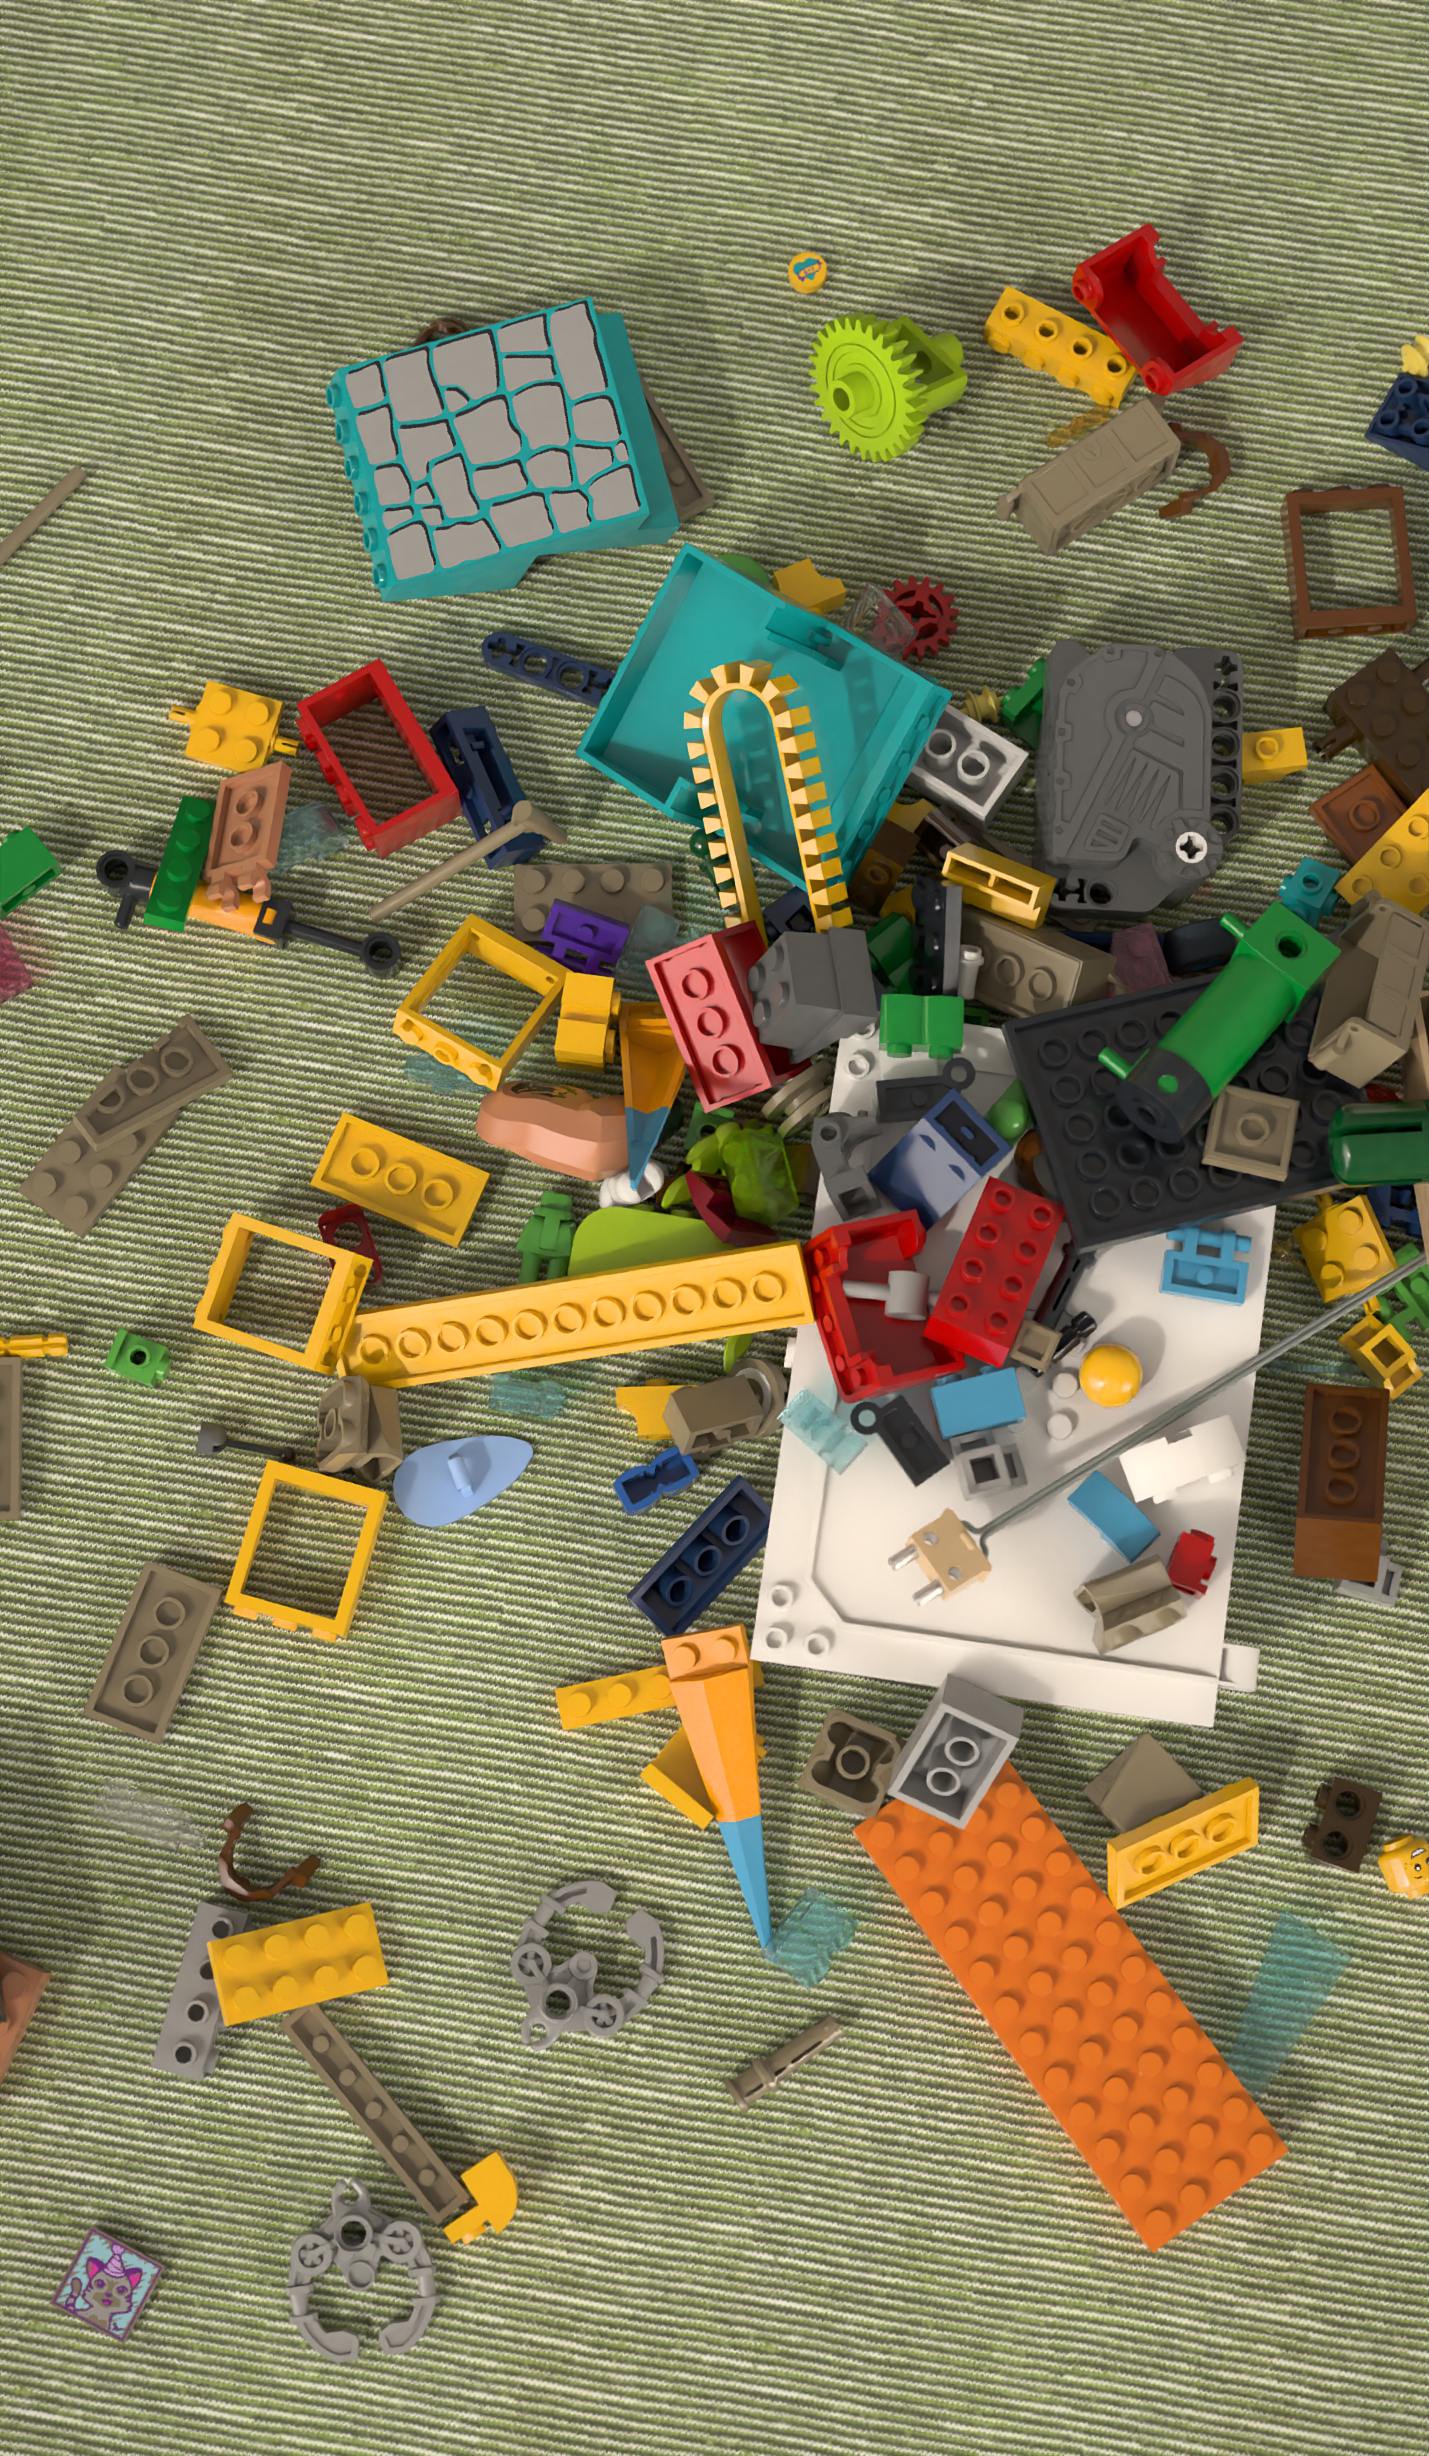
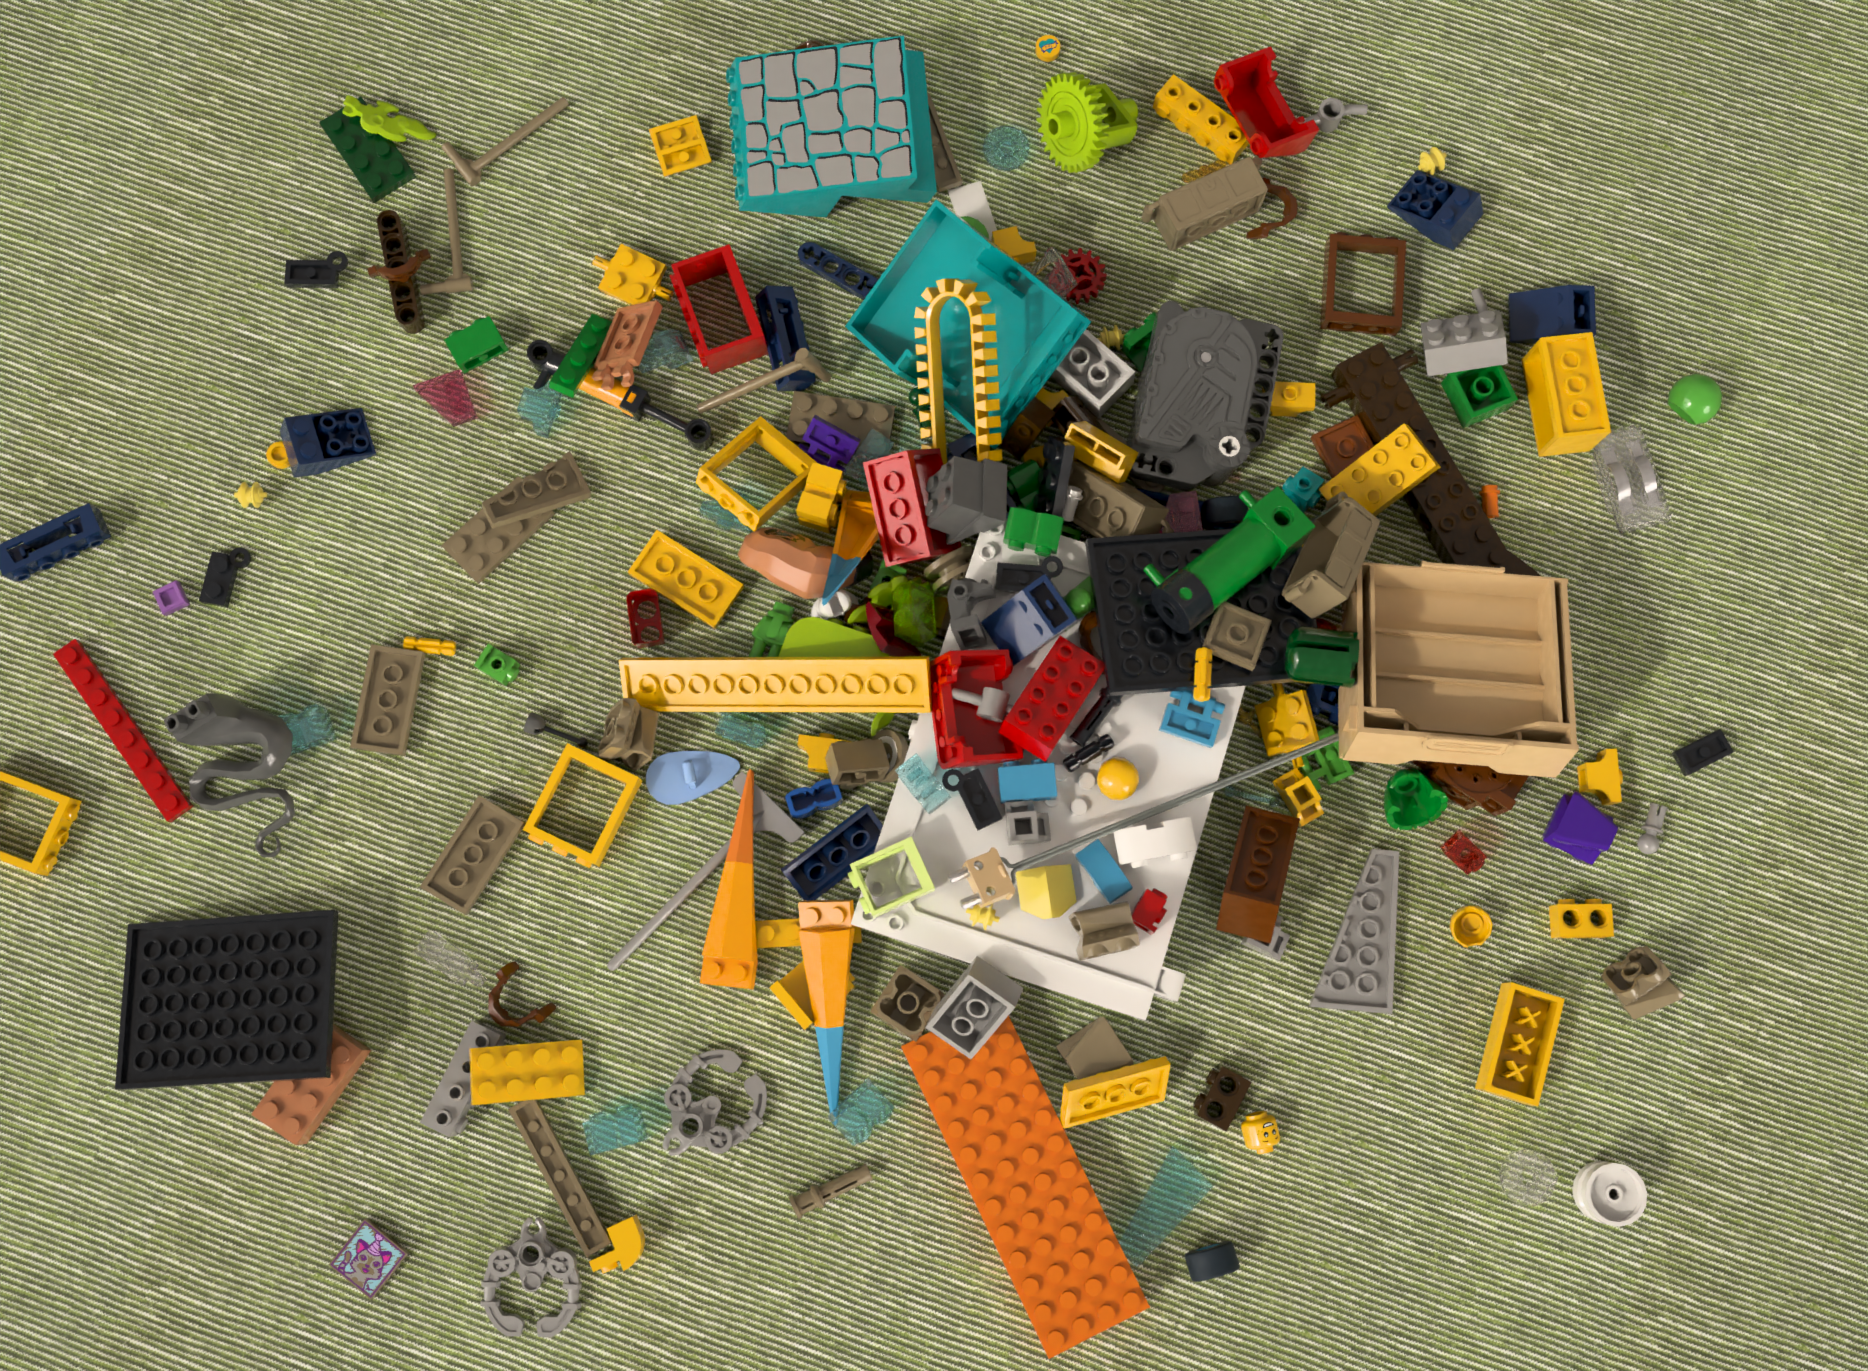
camera: 10 degrees right, 0 degrees up
yellow window [193,1212,373,1376] -> none
dark tan tile [1007,1317,1063,1373] -> none
none -> clear light blue brick [517,380,562,439]
none -> clear light blue piece [582,1103,648,1156]
none -> light grey piece [607,771,805,971]
none -> yellow slope [649,115,712,177]
none -> light orange plate [700,769,758,990]
none -> yellowish green window [847,836,935,918]
none -> white sticker [948,181,997,241]
none -> light yellow wheel [966,903,1000,930]
none -> clear light blue wheel [983,126,1029,171]
none -> light yellow slope [1015,864,1077,919]
none -> black wheel [1184,1241,1240,1282]
none -> yellow axle [1193,647,1212,702]
none -> light grey piece [1304,98,1368,133]

